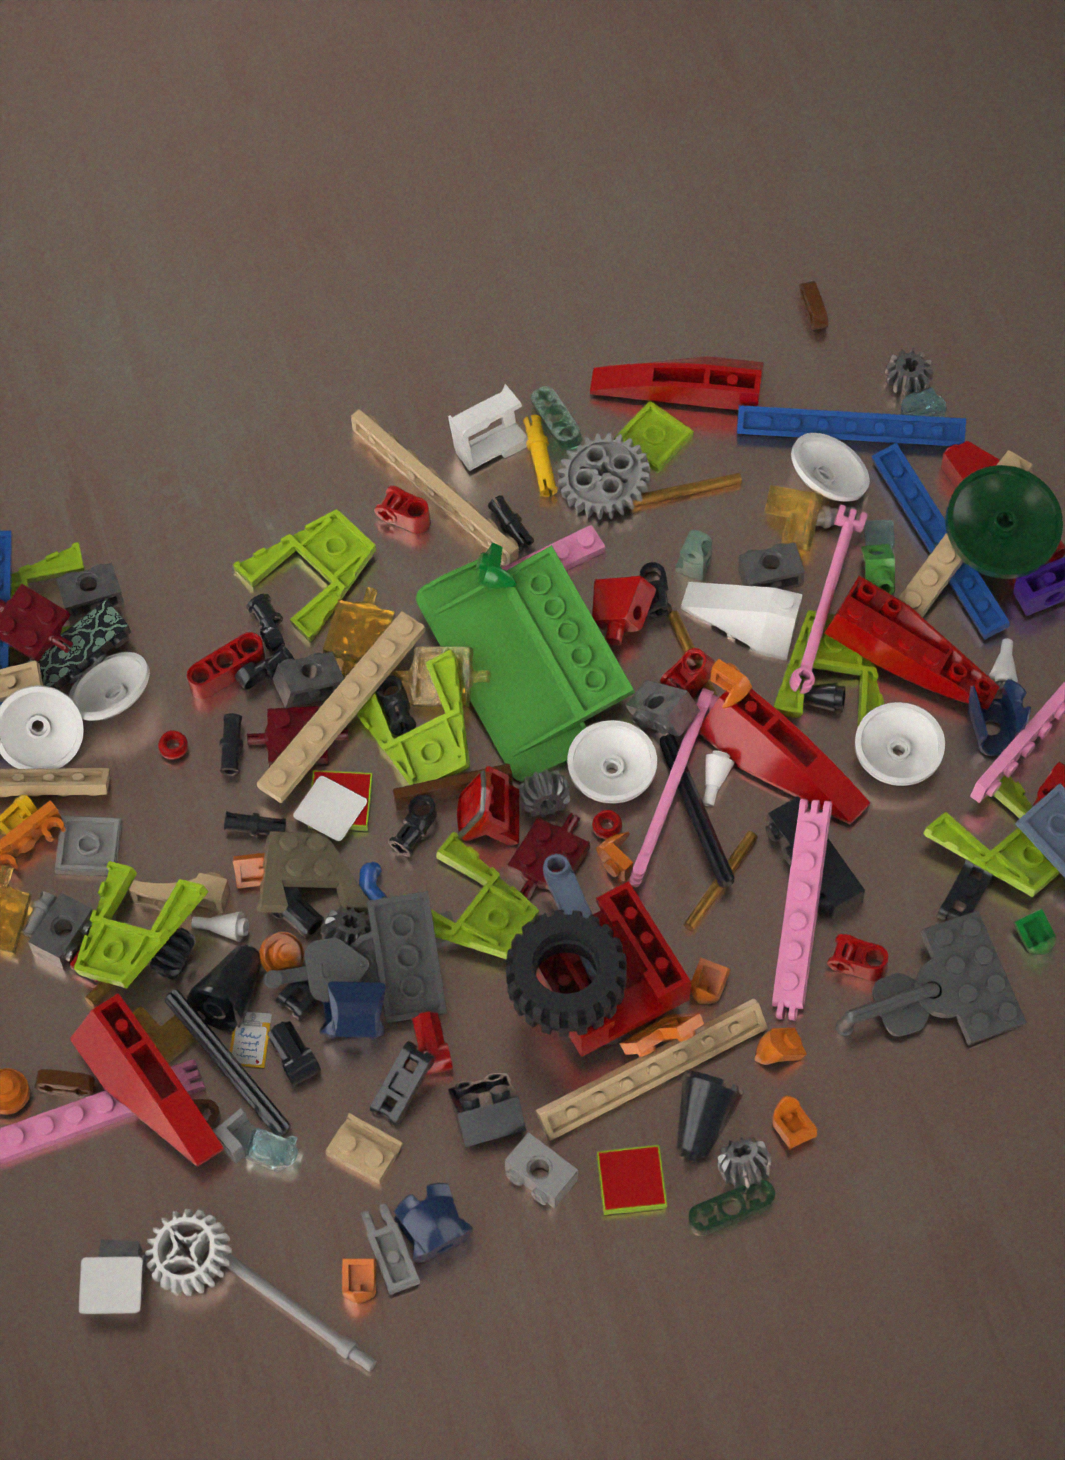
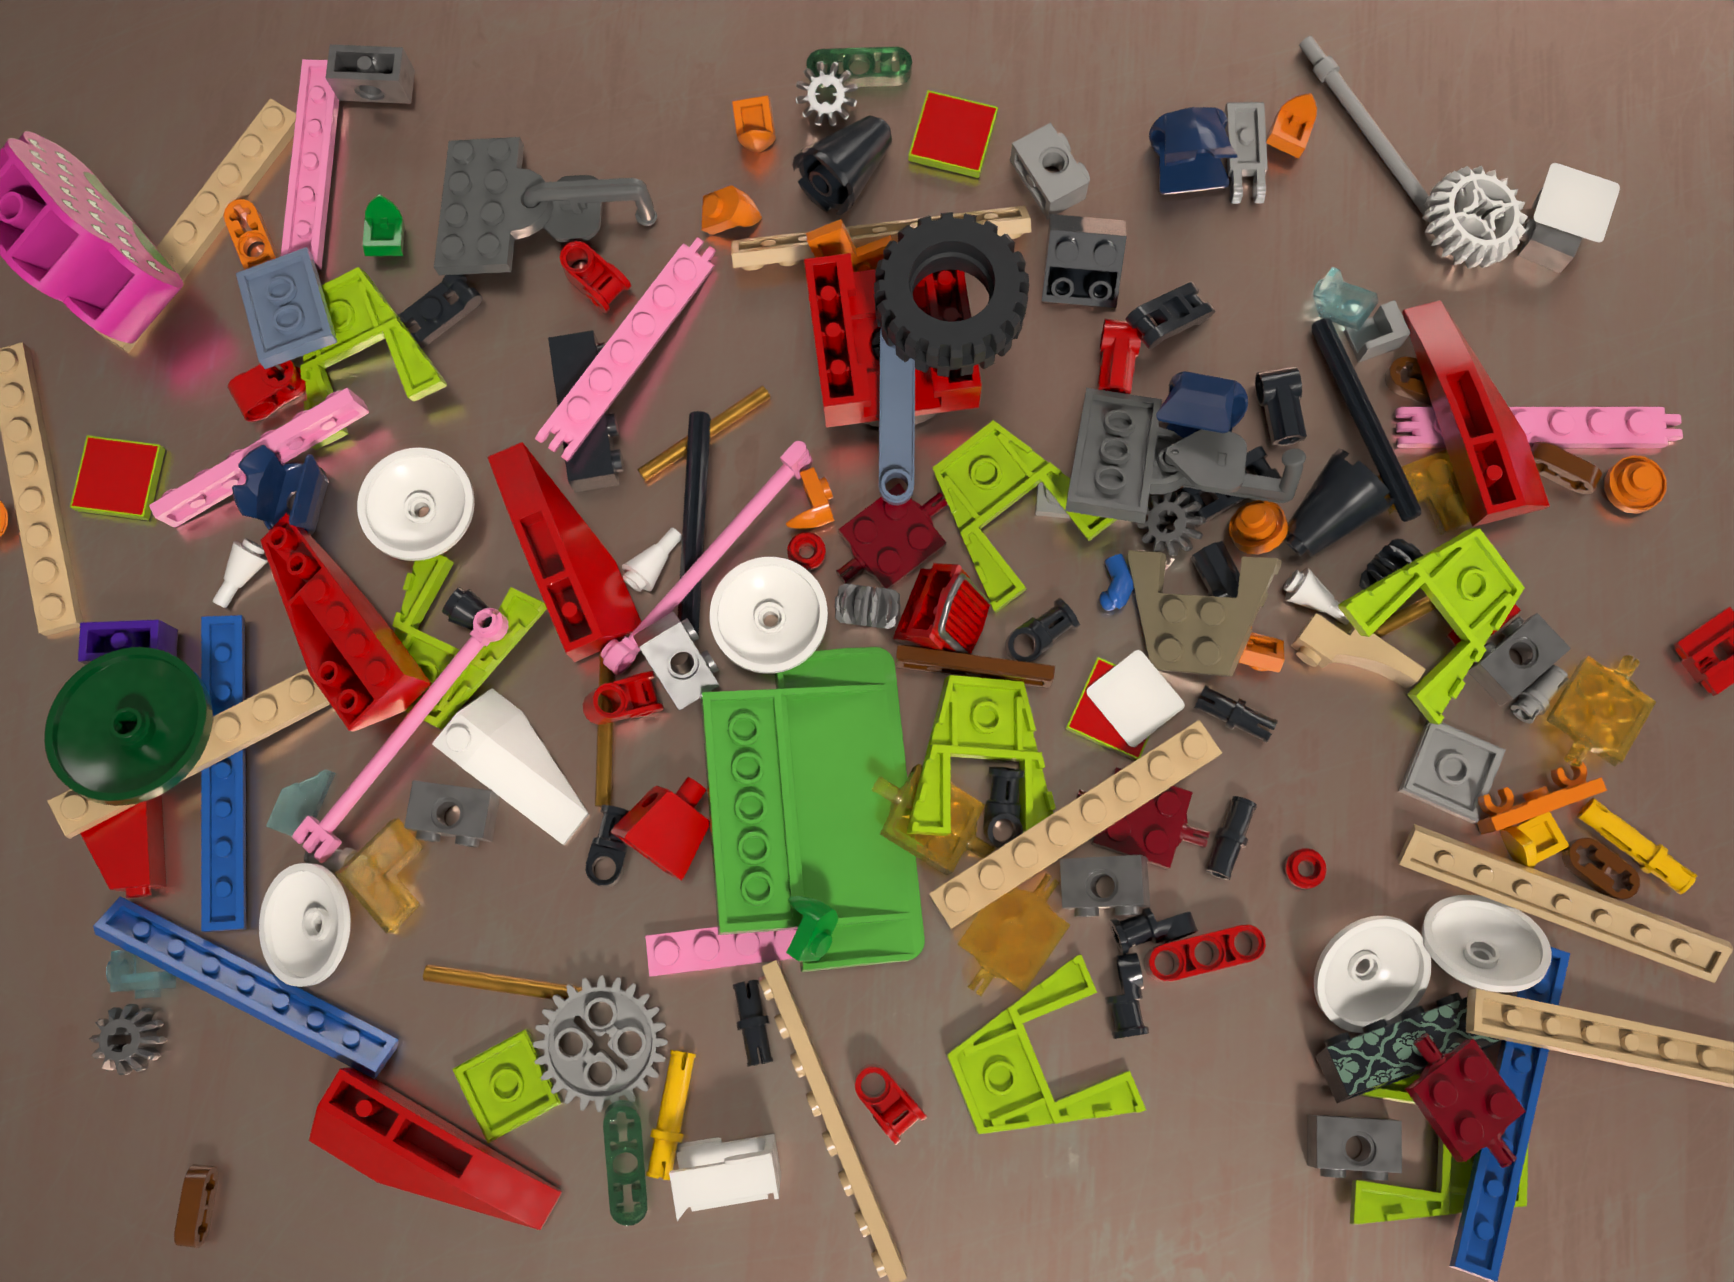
camera: 155 degrees left, 15 degrees up
white sticker [230,1012,272,1068] -> none
tan plate [325,1113,403,1184] -> none
sand green leg [675,530,712,581] -> none
orange plate [690,957,731,1005] -> none
orange plate [710,659,752,709] -> none
bright green bracket [861,544,895,595] -> none

